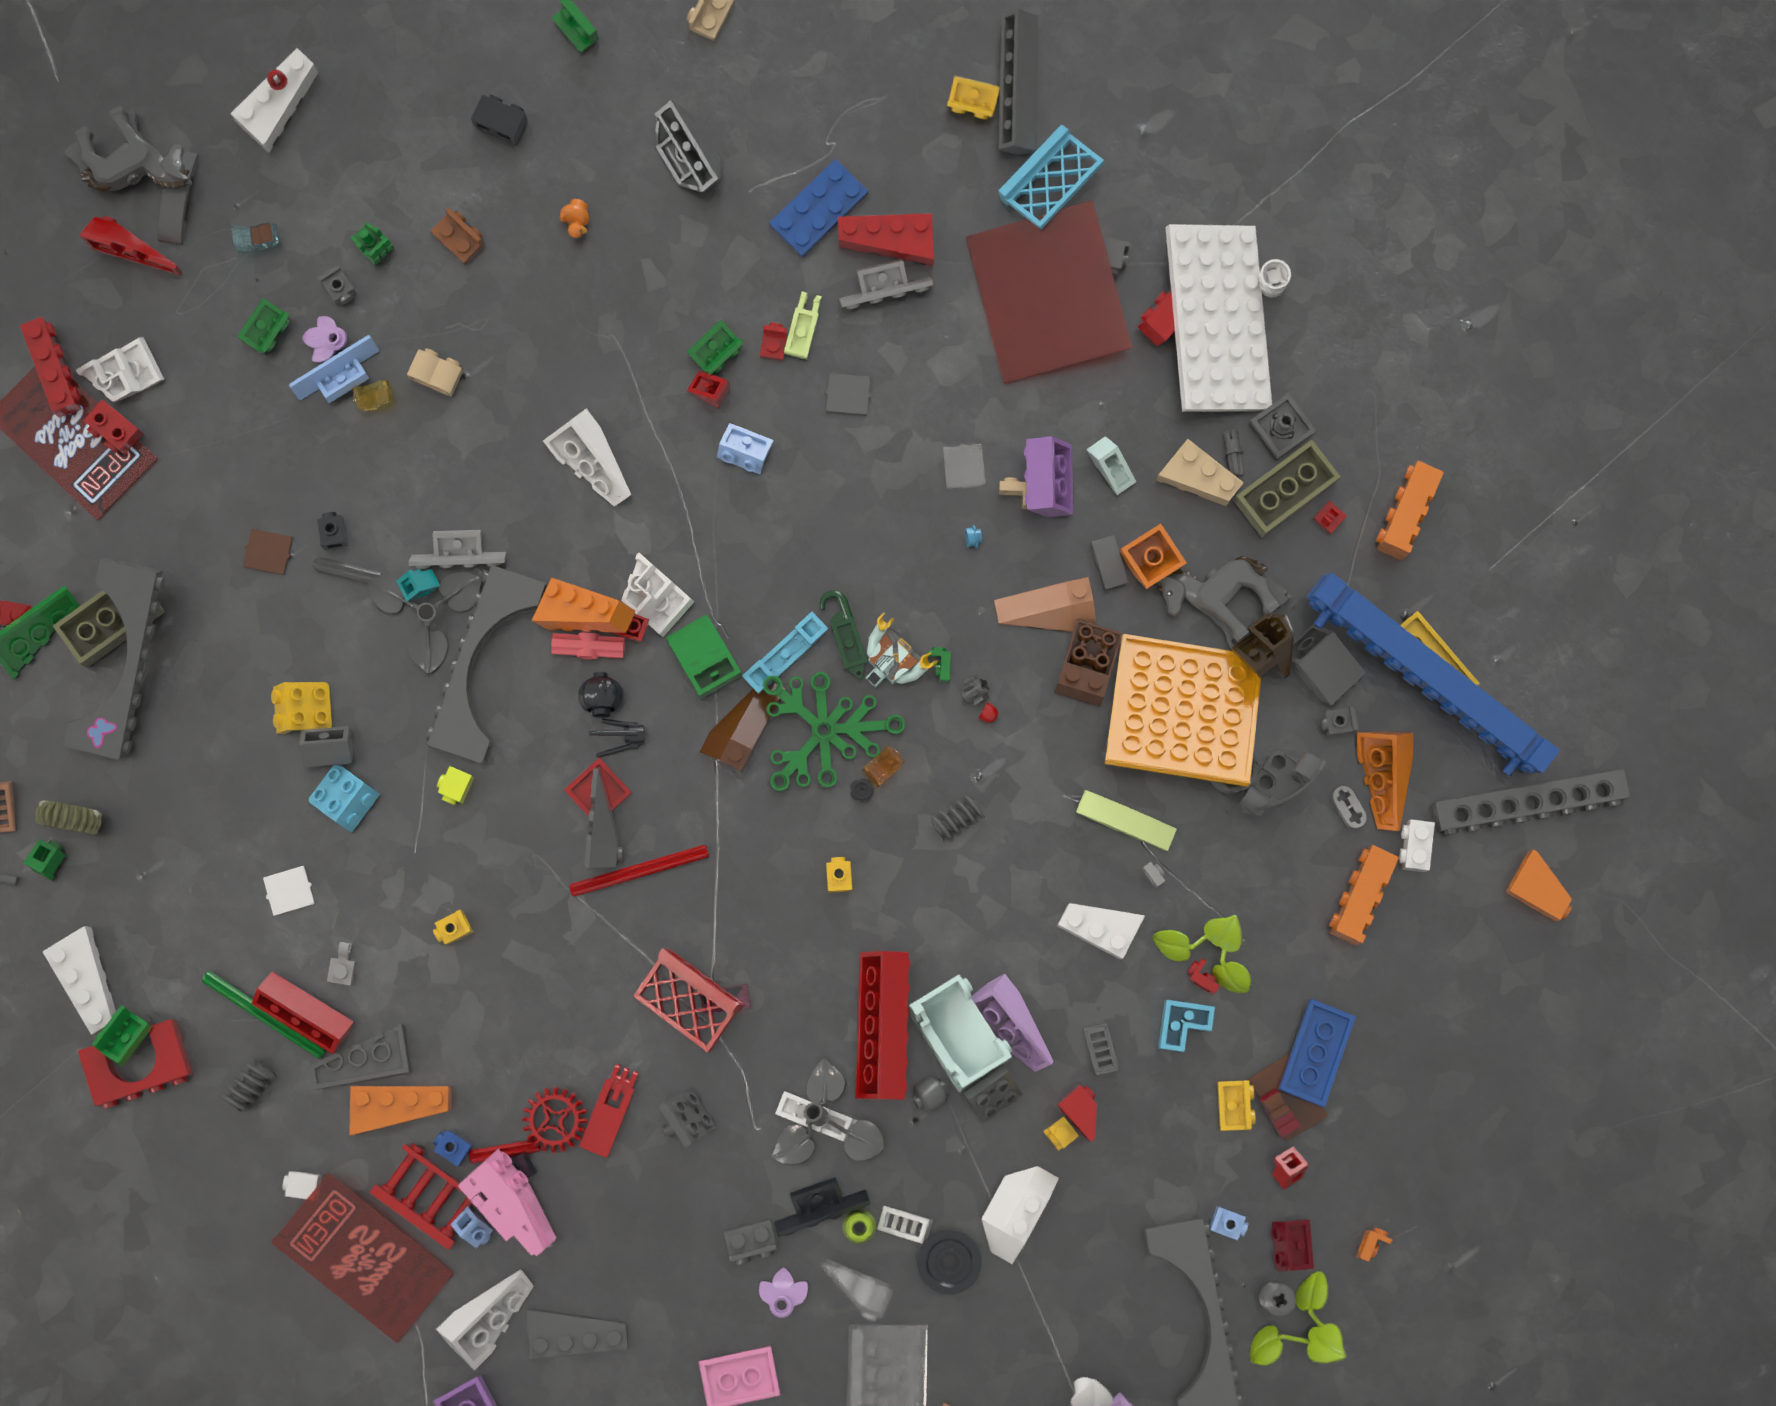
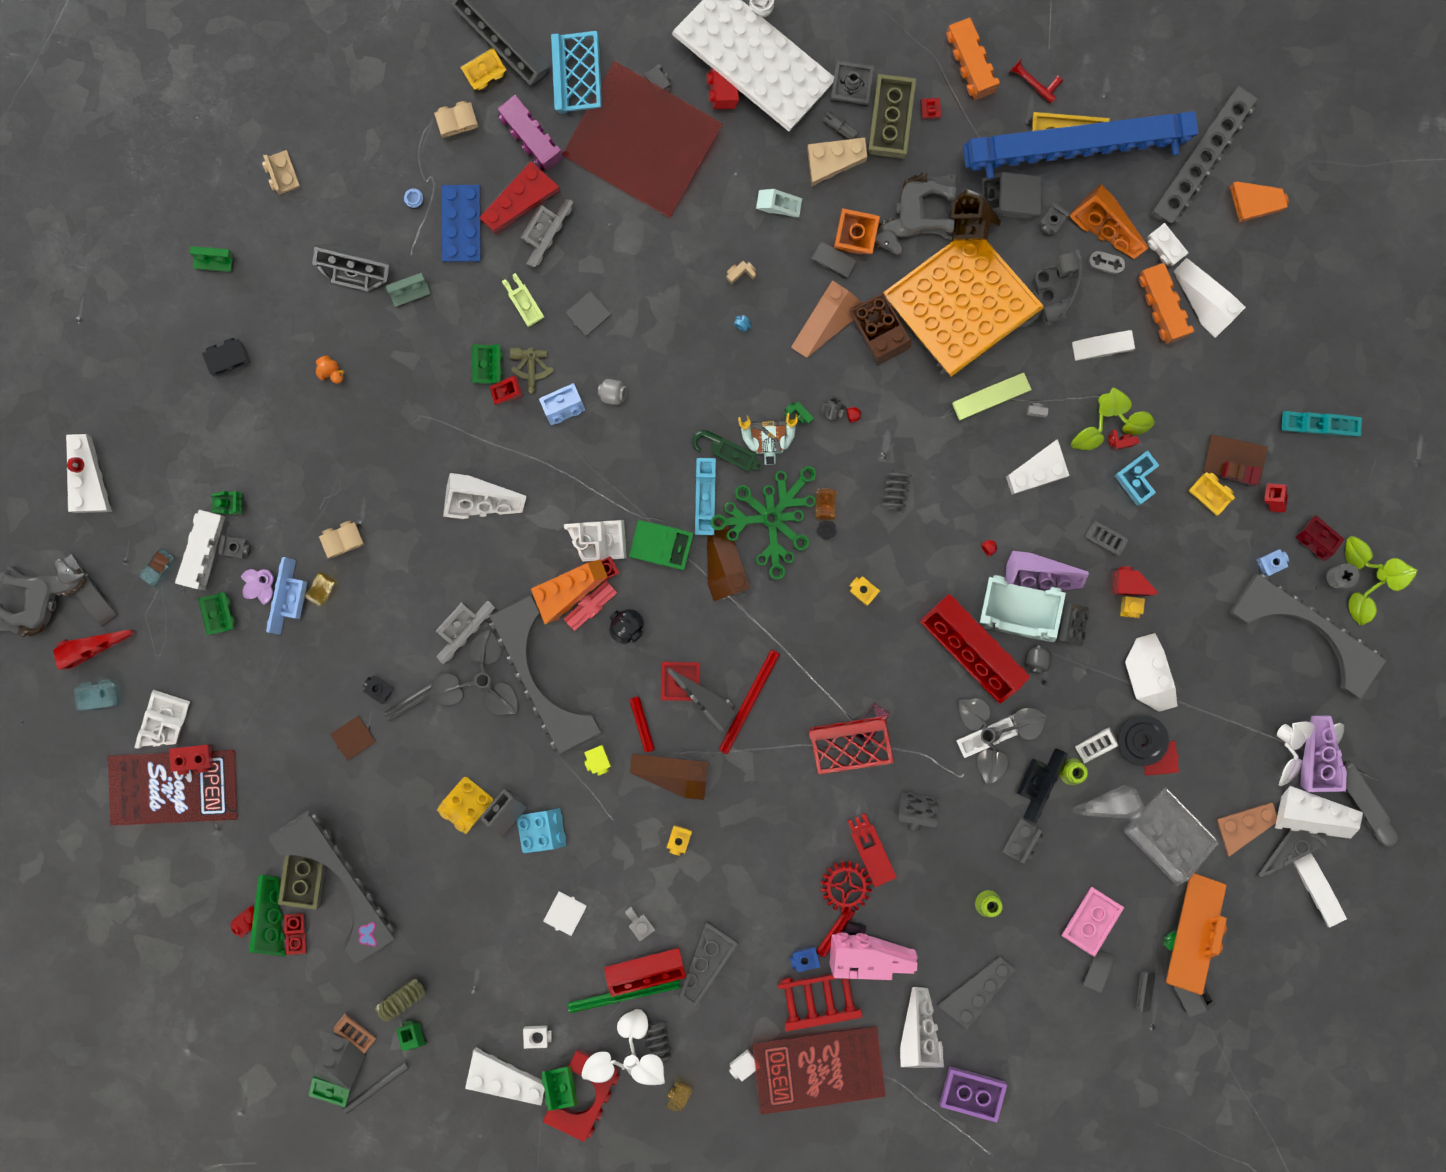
camera: 45 degrees left, 5 degrees up
red brick [20,317,81,418] -> none
orange wedge [349,1086,452,1136] -> none
teal brick [396,569,440,602] -> none
dark orange bracket [430,208,484,265] -> none
light blue brick [451,1207,493,1248] -> none
black plant [589,718,644,757] -> none
lavender plate [759,1268,808,1318] -> none
red bracket [760,323,788,361] -> none
clear piece [943,443,986,489] -> none
medium lavender brick [1024,436,1073,517] -> none
blue plate [1278,999,1356,1108] -> none
orange bracket [1356,1227,1393,1262] -> none
none -> clear light blue brick [74,679,119,711]
none -> white wedge [175,510,225,590]
none -> red slope [284,914,307,955]
none -> sand green bracket [386,273,430,307]
none -> light blue plate [404,188,423,208]
none -> tan brick [434,101,478,138]
none -> wedge [497,95,563,172]
none -> olive piece [510,347,554,394]
none -> white brick [523,1026,552,1049]
none -> white plant [582,1009,665,1085]
none -> light grey head [598,379,627,405]
none -> red axle [630,696,655,752]
none -> reddish brown wedge [630,754,708,800]
none -> clear yellow brick [666,1079,693,1112]
none -> lime plant [975,890,1003,917]
none -> red hinge [981,540,998,557]
none -> red piece [1008,58,1063,104]
none -> white slope [1072,330,1135,361]
none -> red piece [1142,741,1179,776]
none -> white wedge [1173,258,1246,338]
none -> teal slope [1282,411,1362,437]

